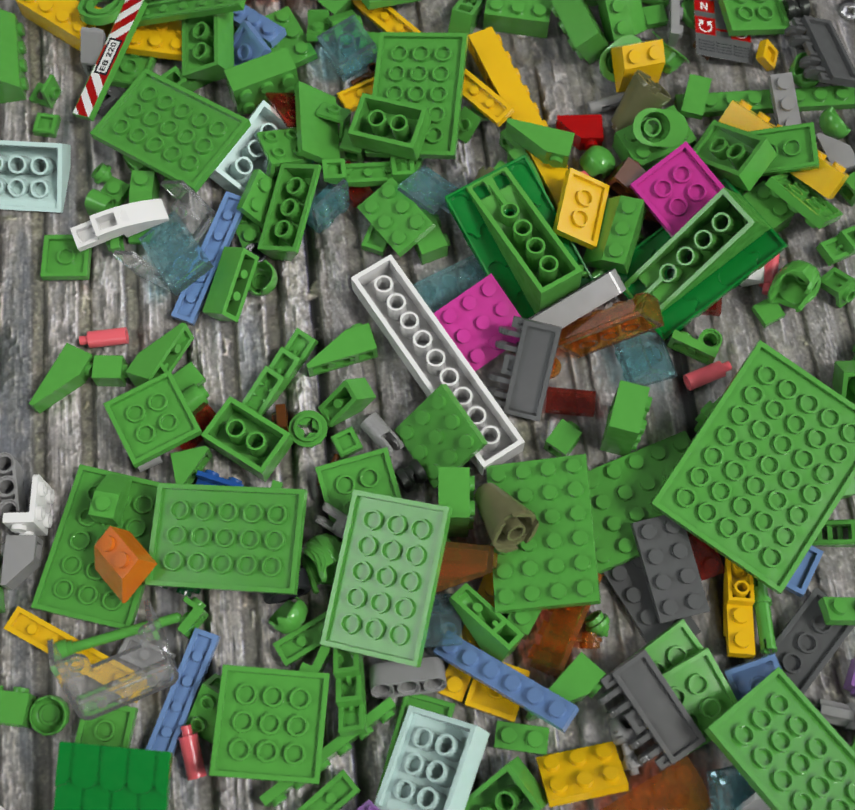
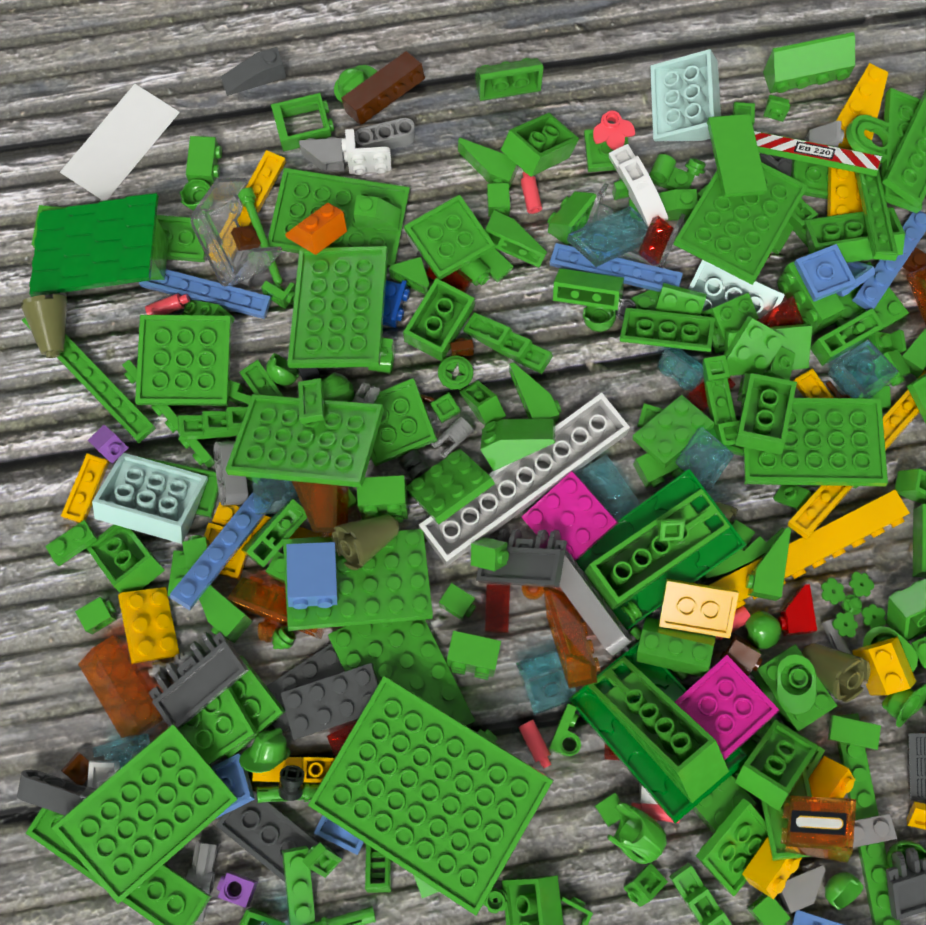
camera: 85 degrees right, 5 degrees up
none -> bright green brick [182,535,210,571]
none -> reddish brown plate [231,225,261,251]
none -> bright green piece [239,728,291,773]
none -> pearl dark grey wheel [278,765,304,801]
none -> medium blue brick [286,542,337,609]
none -> bright green plate [298,378,325,424]
none -> bright green plate [302,842,343,878]
none -> bright green brick [471,537,509,571]
none -> bright green slope [480,419,555,471]
none -> bright green brick [501,113,579,177]
none -> bright green slope [547,191,598,246]
none -> coral plate [593,111,635,150]
none -> clear red plate [638,216,674,266]
none -> bright green slope [657,518,685,541]
none -> bright green tile [707,114,768,198]
none -> bright green plate [724,316,787,375]
none -> clear orange slope [781,796,856,863]
none -> medium blue plate [794,244,857,302]
none -> bright green slope [810,308,885,366]
none -> bright green plant [821,572,886,638]

